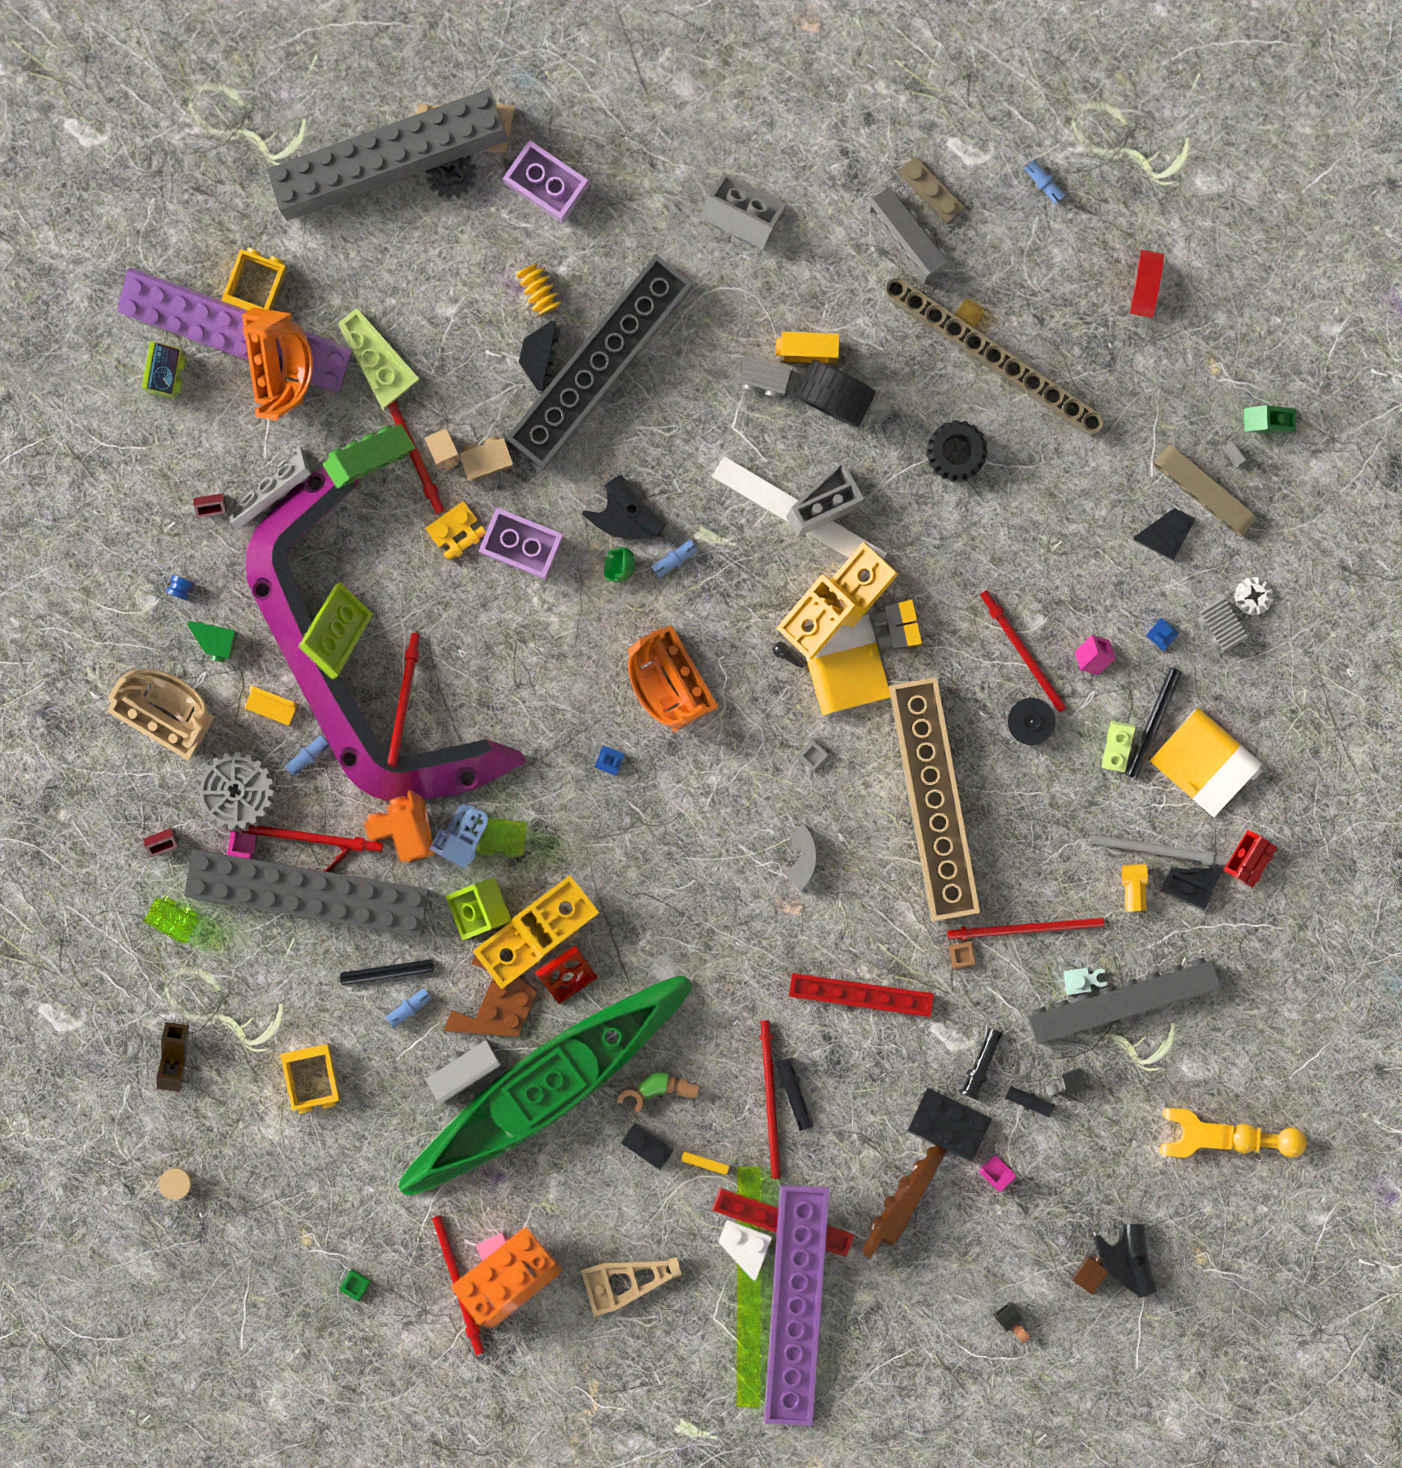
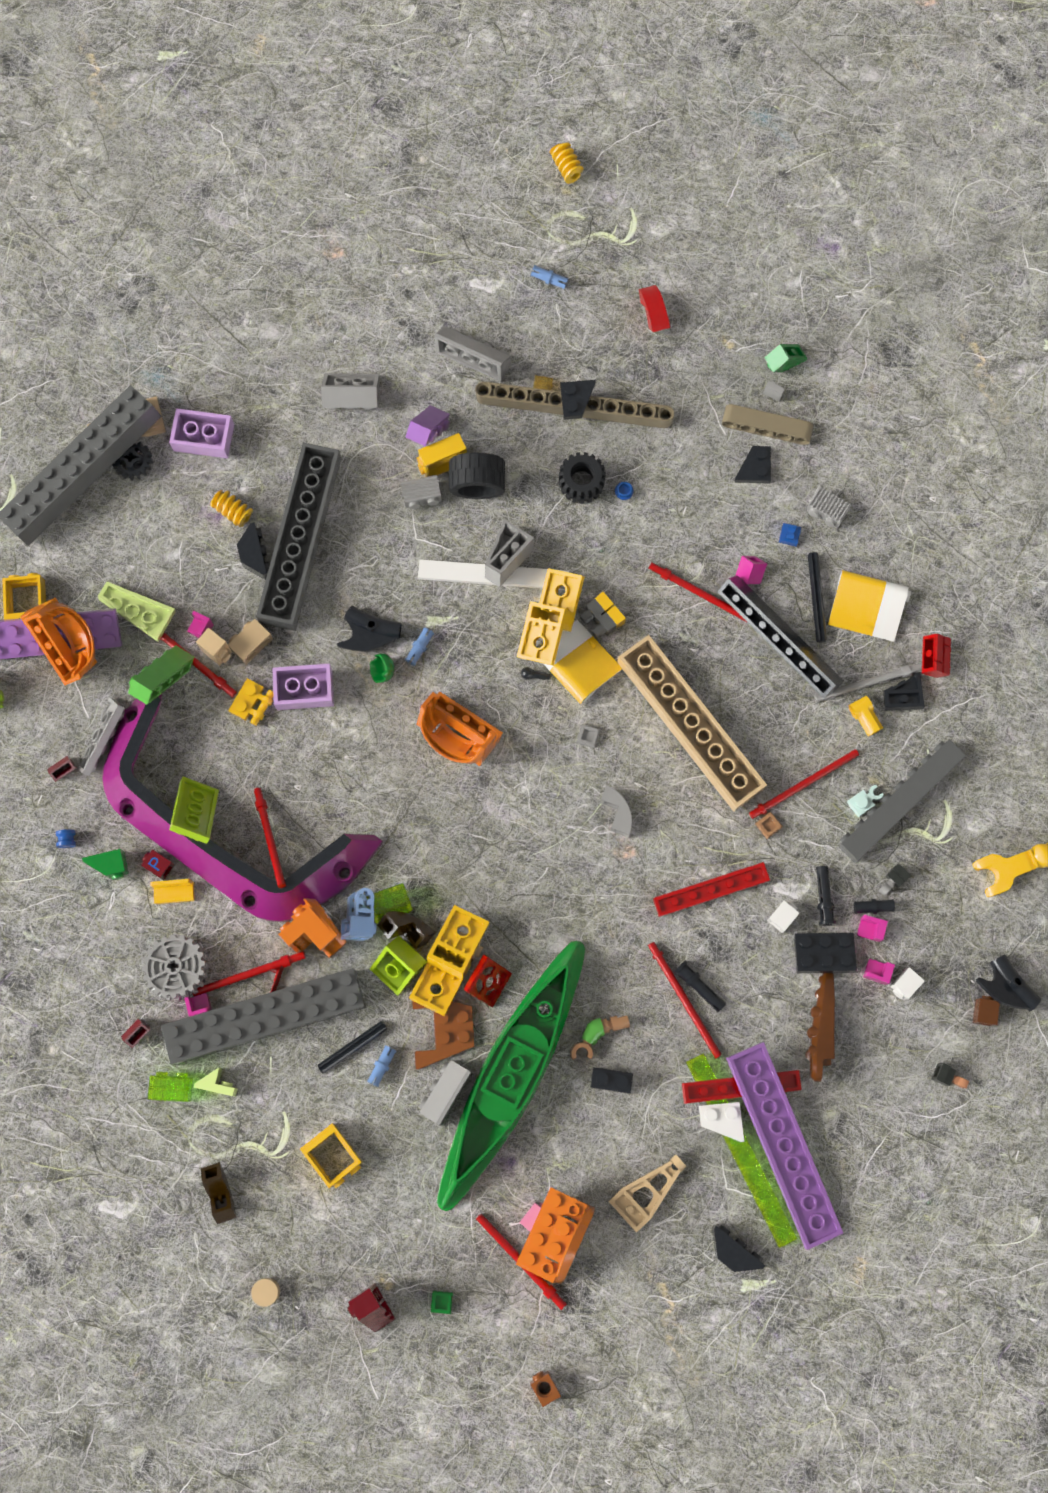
camera: 25 degrees left, 10 degrees down
tan piece [107,668,215,760] -> none
medium blue pin [284,734,330,777] -> none
blue tile [594,745,625,776] -> none
yellow tile [681,1151,729,1175] -> none
dark tan plate [898,156,964,225] -> none
black piece [1008,697,1056,745] -> none
yellowish green plate [1101,721,1135,772] -> none
white gear [1235,577,1273,615] -> none
none -> dark red brick [141,849,175,881]
none -> dark pink panel [187,611,214,638]
none -> yellowish green slope [194,1068,238,1096]
none -> dark red wedge [347,1283,396,1332]
none -> dark brown brick [377,911,435,949]
none -> medium lavender brick [405,405,450,447]
none -> dark orange brick [530,1371,561,1407]
none -> yellow piece [549,142,584,184]
none -> black wing [560,379,596,420]
none -> blue plate [615,482,634,500]
none -> black slope [712,1225,765,1272]
none -> black brick [717,575,844,698]
none -> white brick [767,901,799,933]
none -> dark pink panel [857,915,888,942]
none -> white brick [890,967,924,1000]

